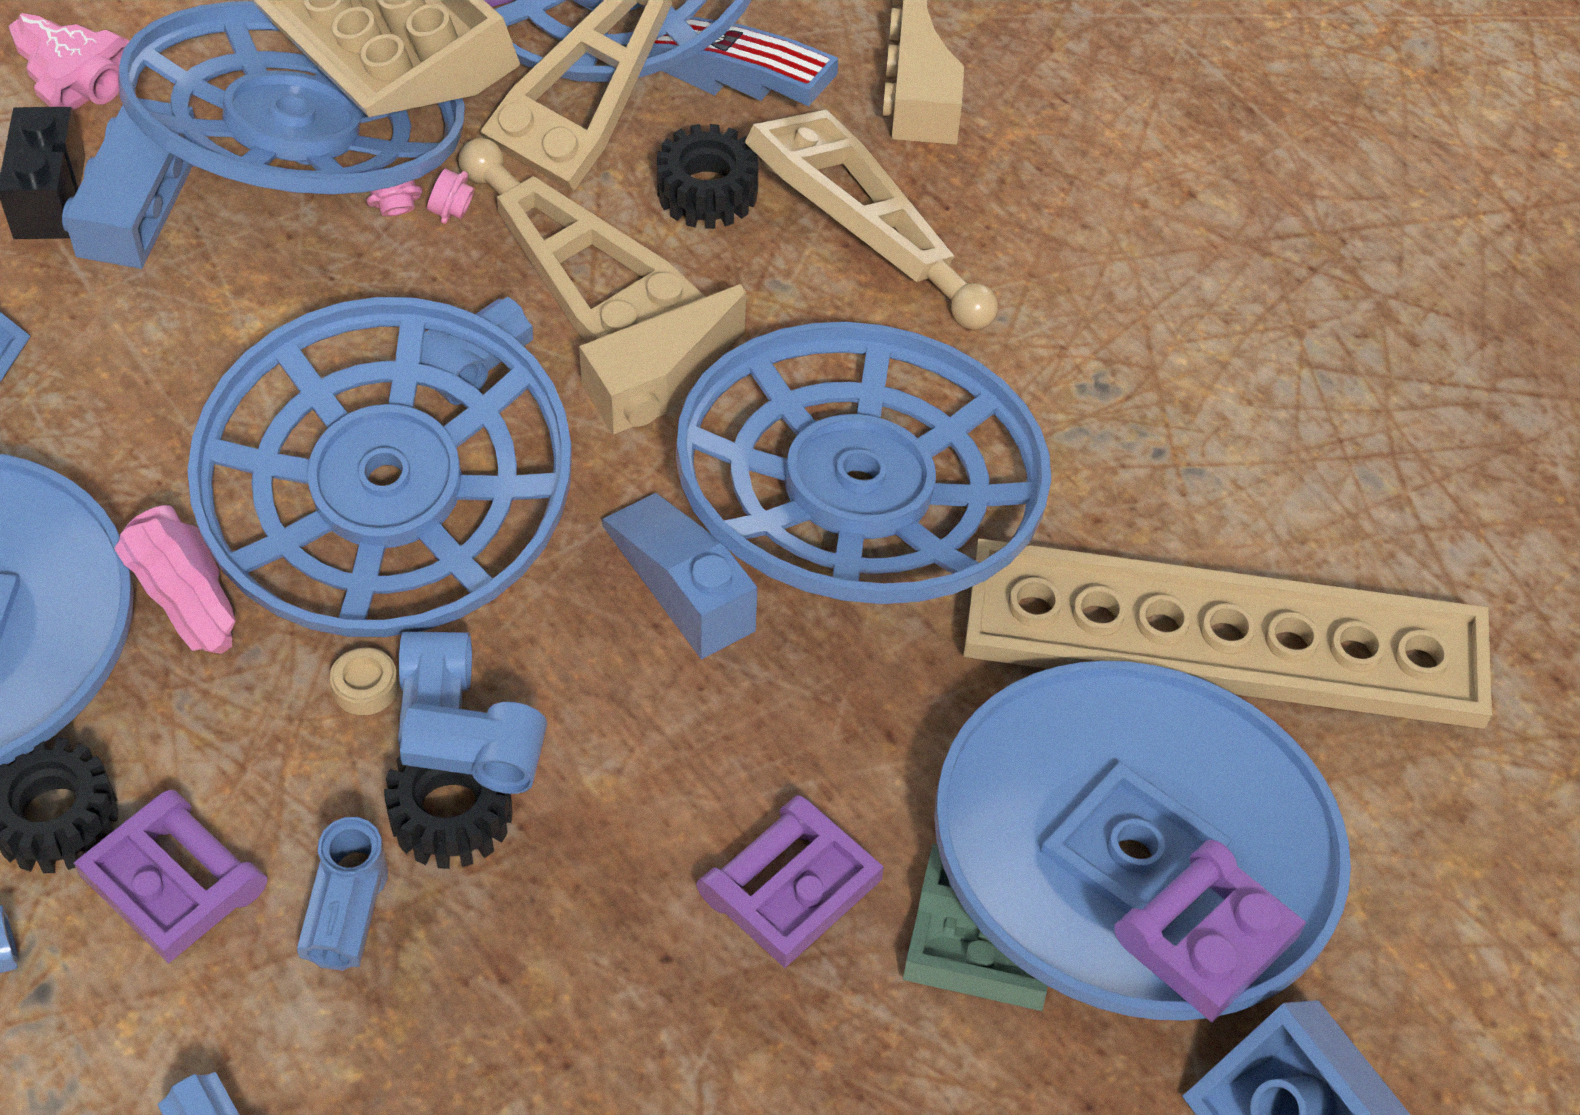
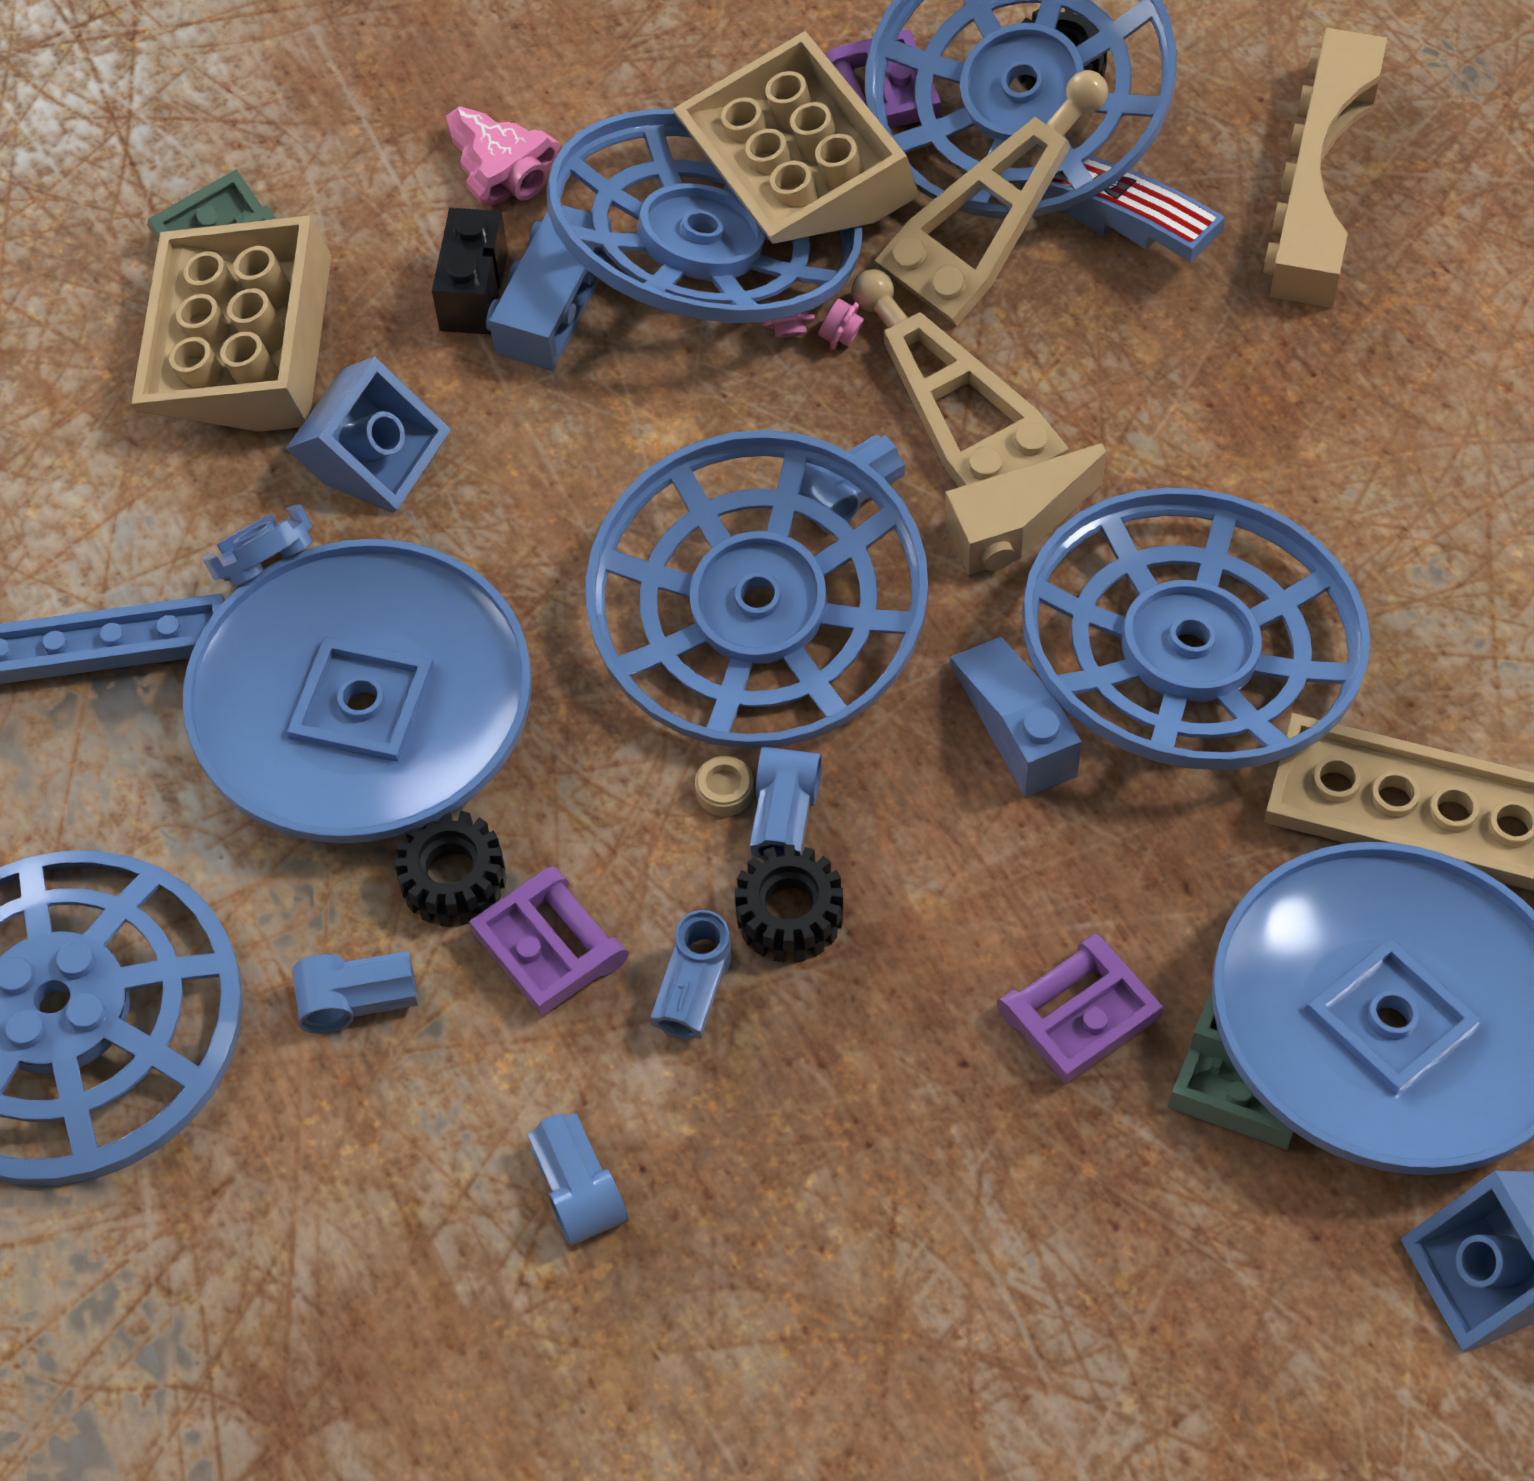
camera: 15 degrees right, 5 degrees up
bright pink rock [114,505,236,654] -> none
medium blue piece [400,702,548,794] -> none
black tyre [657,124,759,229] -> none
tan plate [745,109,998,330] -> none
medium lavender plate [1114,840,1306,1022] -> none

